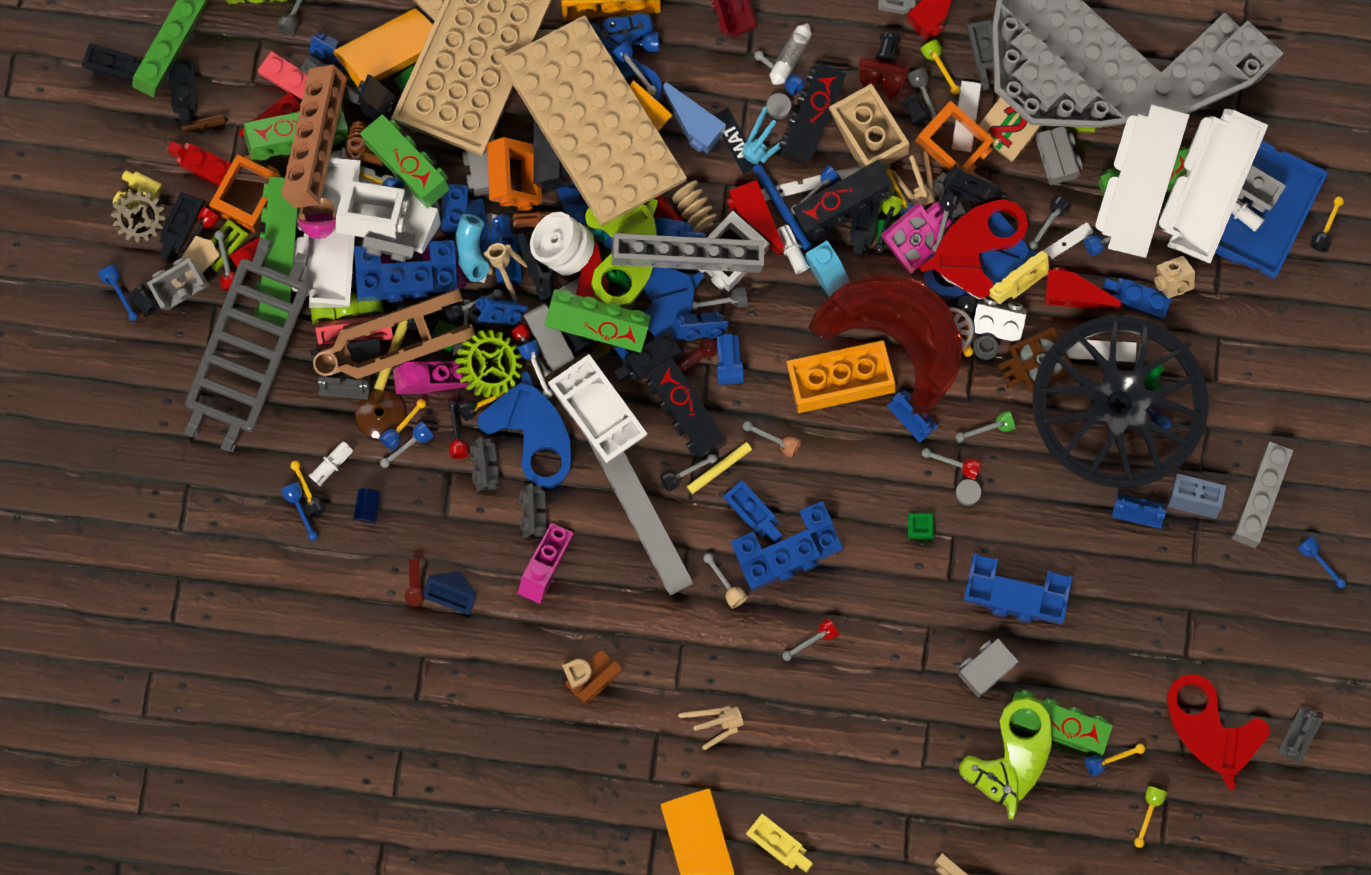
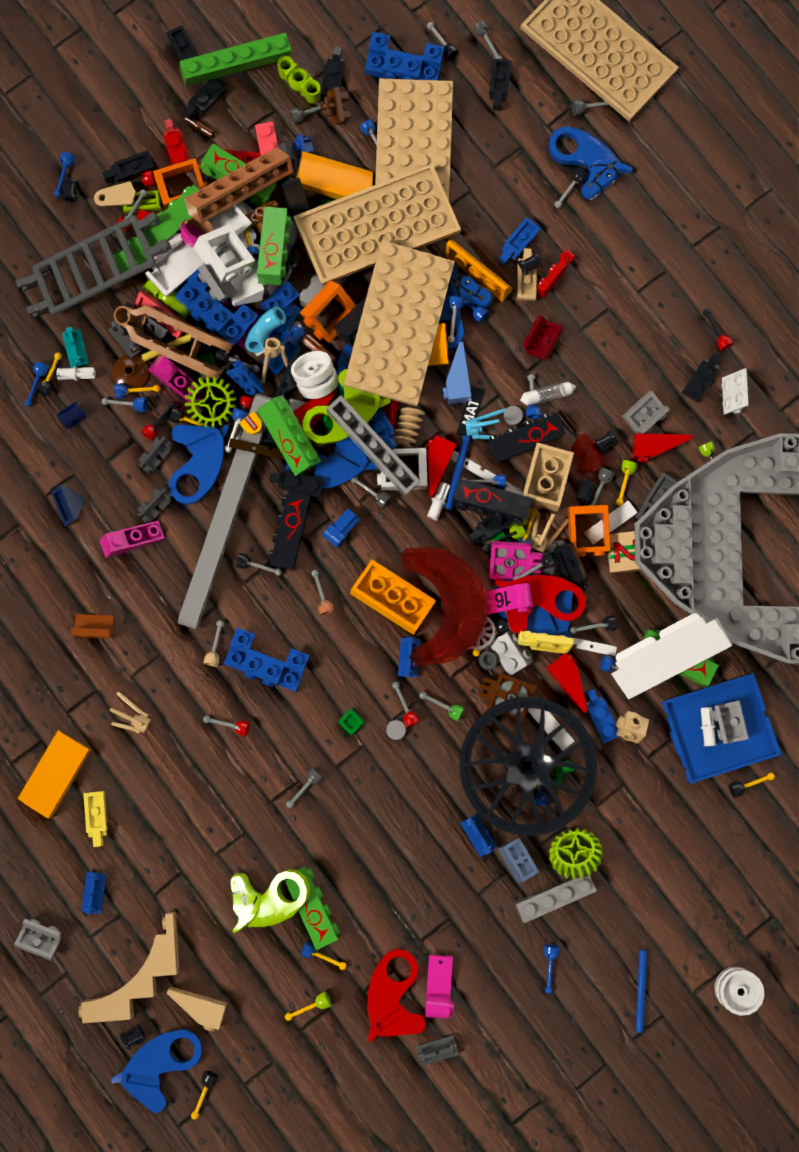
camera: 45 degrees right, 5 degrees up
dark tan gear [111,188,166,243] -> none
light yellow plant [113,170,163,204] -> none
light grey window [147,257,210,310] -> none
clear red bar [405,559,425,607] -> none
white slope [548,354,648,464] -> none
tan tile [562,659,592,689] -> none
blue hinge [674,312,729,341] -> none
clear red bar [678,338,717,373] -> none
light yellow bar [686,442,752,494] -> none
blue hinge [723,480,782,544] -> none
medium azure slope [805,241,852,302] -> none
light grey brick [958,639,1019,698] -> none
blue bracket [963,553,1073,625] -> none
light grey brick [1036,126,1082,185] -> none
white slope [1159,109,1268,263] -> none
none -> teal hinge [62,327,89,368]
none -> yellow tile [239,411,262,435]
none -> hinge [286,767,324,808]
none -> dark pink door [425,955,454,1019]
none -> dark pink door [478,583,533,616]
none -> lime gear [549,827,603,880]

